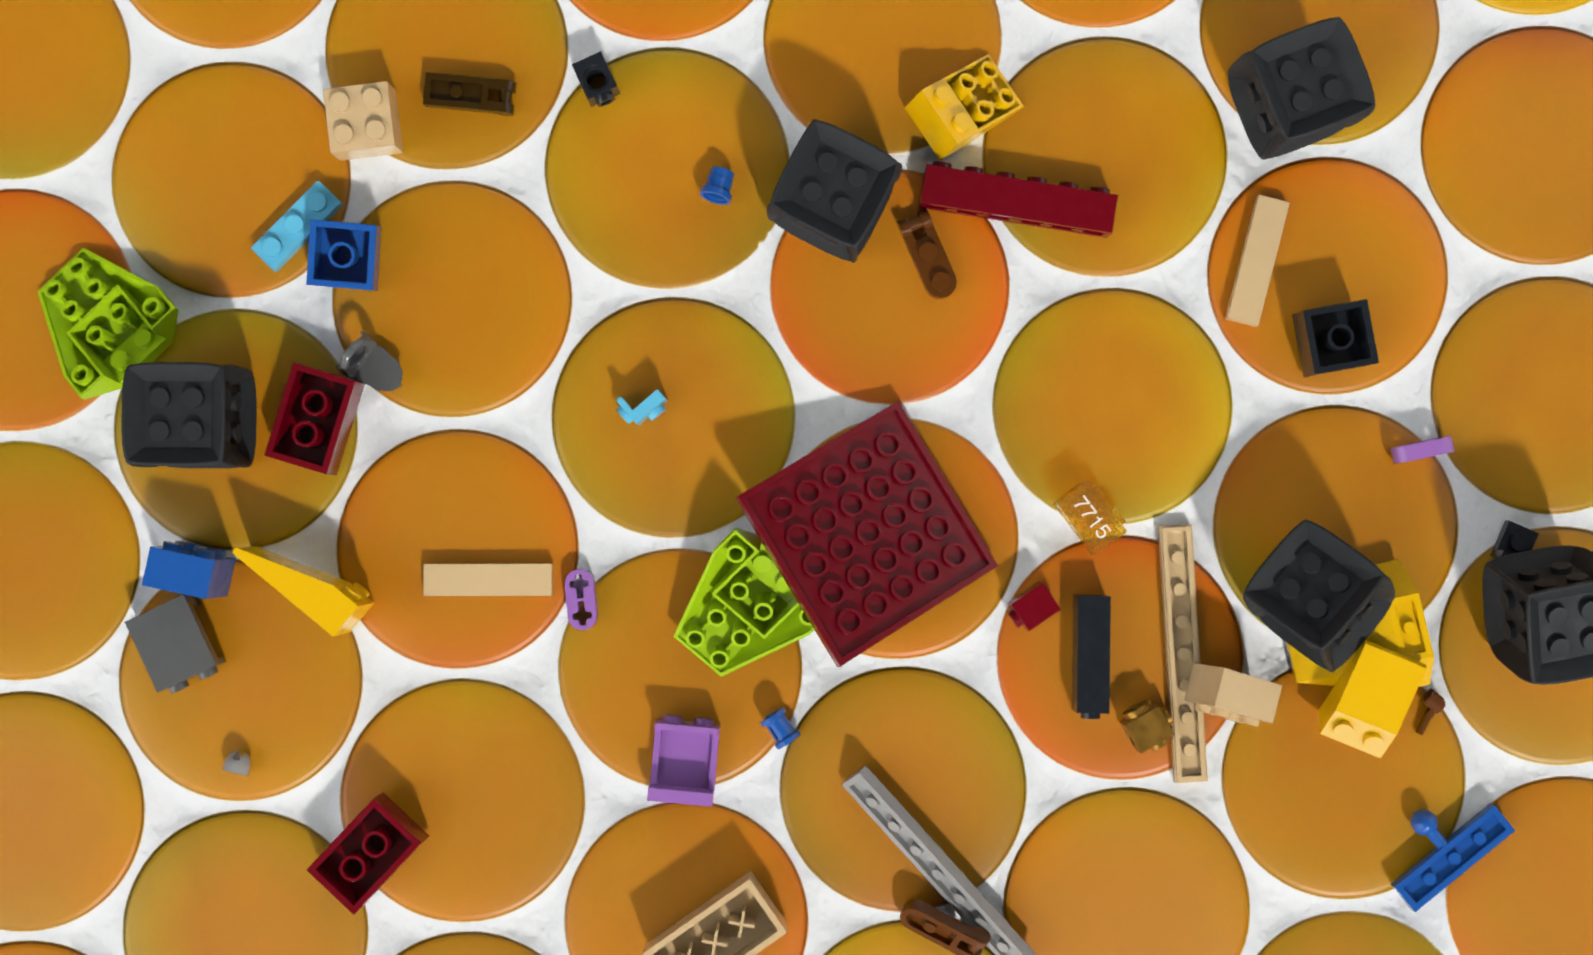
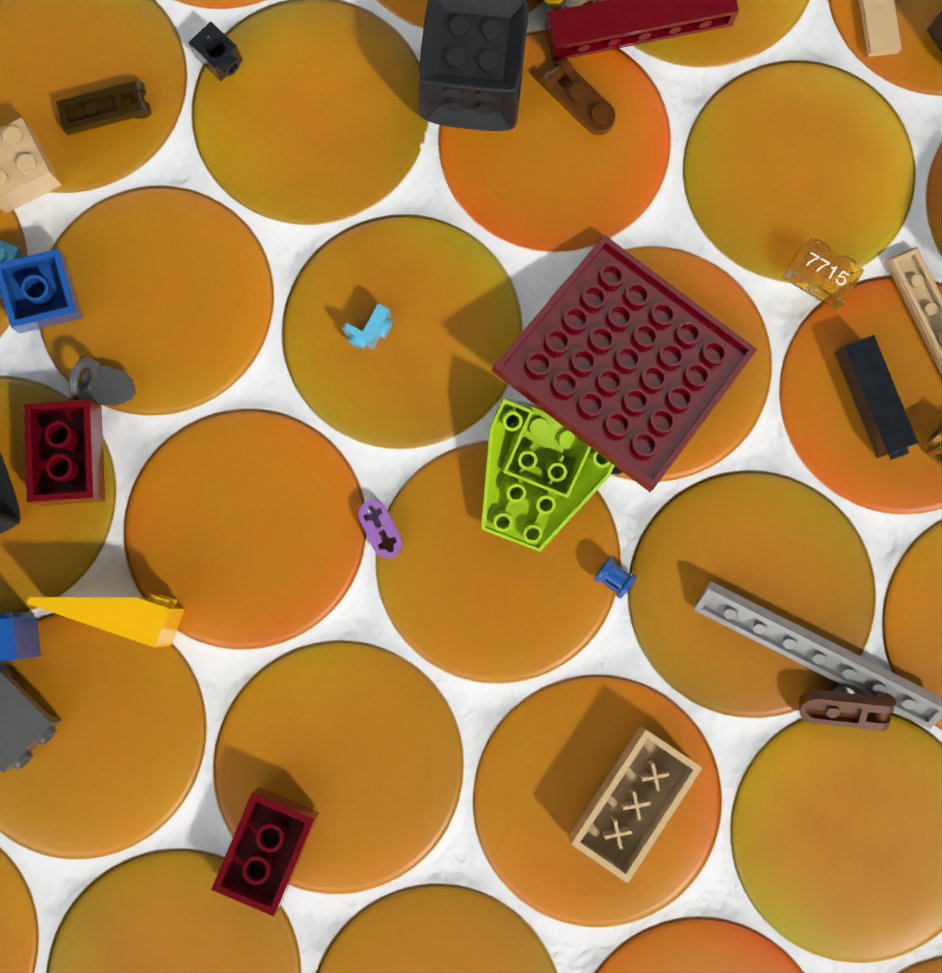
camera: 30 degrees left, 5 degrees down
light grey hinge [222,750,251,776] -> none
tan tile [423,563,553,596] -> none
medium lavender panel [647,714,720,807] -> none
blue piece [700,166,734,205] -> none
dark red brick [1007,581,1061,631] -> none

